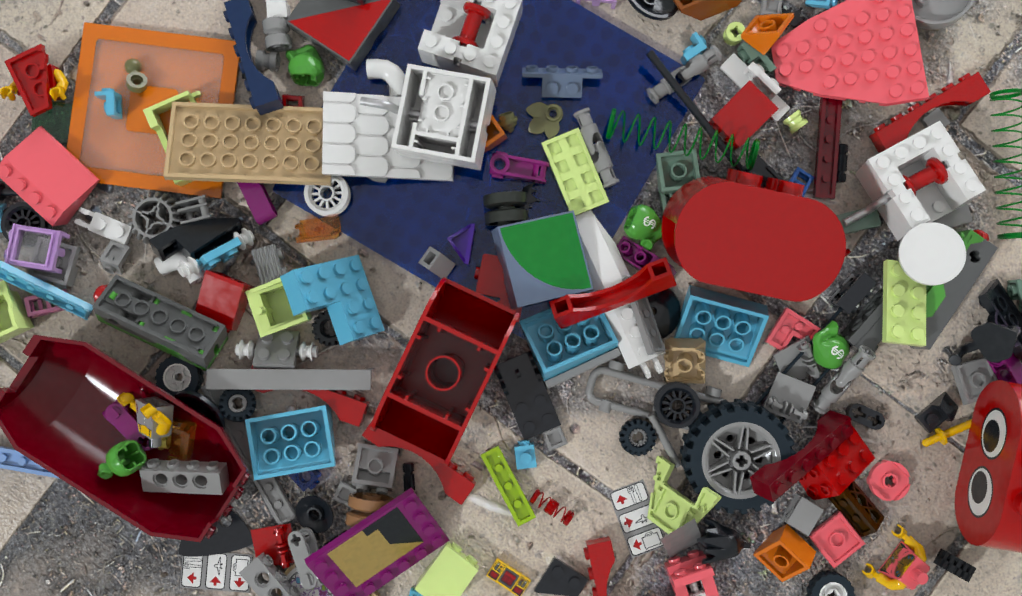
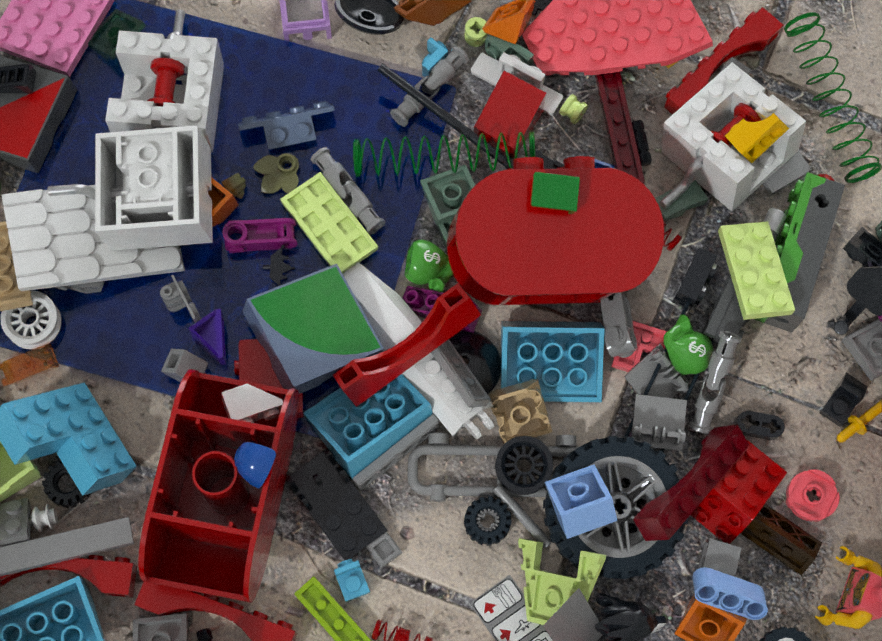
camera: 15 degrees left, 15 degrees down
white cylinder [366,59,405,97] -> none
pearl dark grey wheel [483,191,529,226] -> none
coral plate [808,511,866,568] -> none
white piece [895,222,966,286] -> none
none -> light grey hinge [160,275,201,323]
none -> white slope [221,384,283,423]
none -> blue helmet [234,442,276,489]
none -> green piece [531,172,580,214]
none -> light blue slope [545,464,618,539]
none -> light grey piece [600,292,638,358]
none -> light blue beam [692,567,768,620]
none -> yellow arch [725,113,789,163]

